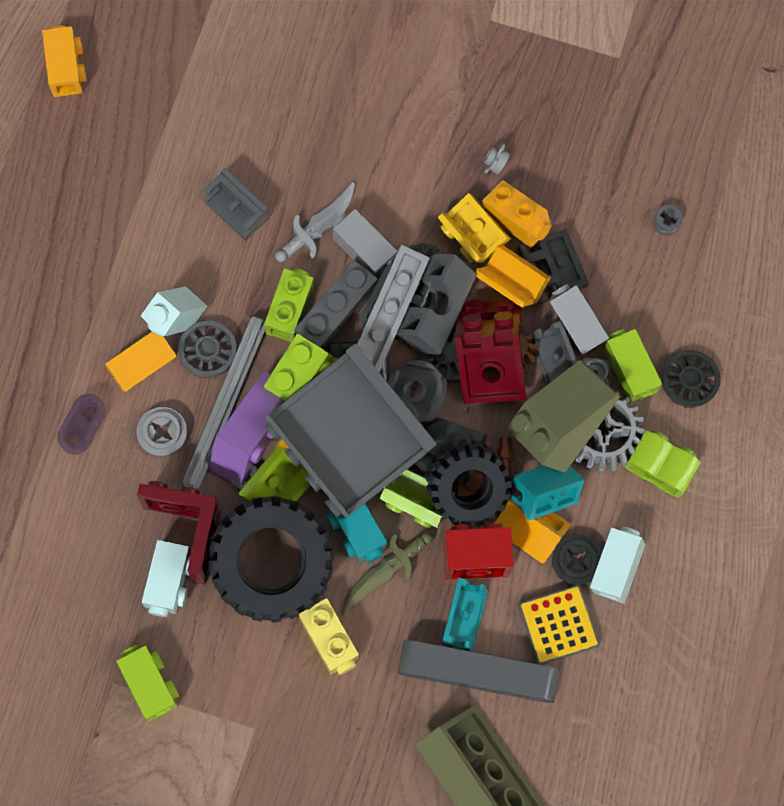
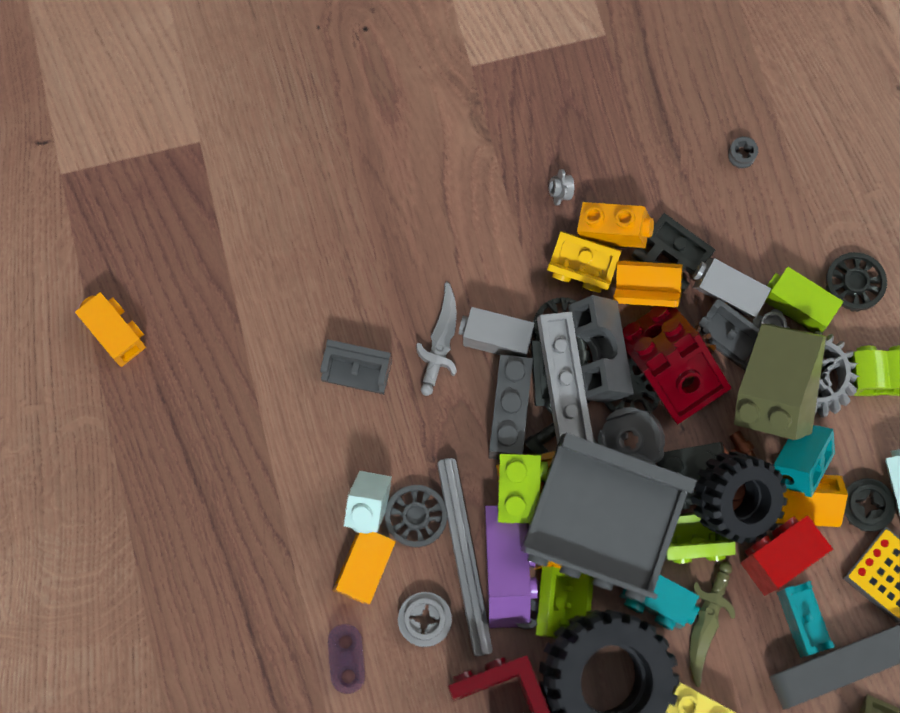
camera: 25 degrees left, 0 degrees up
lime brick [264,268,314,342] -> none

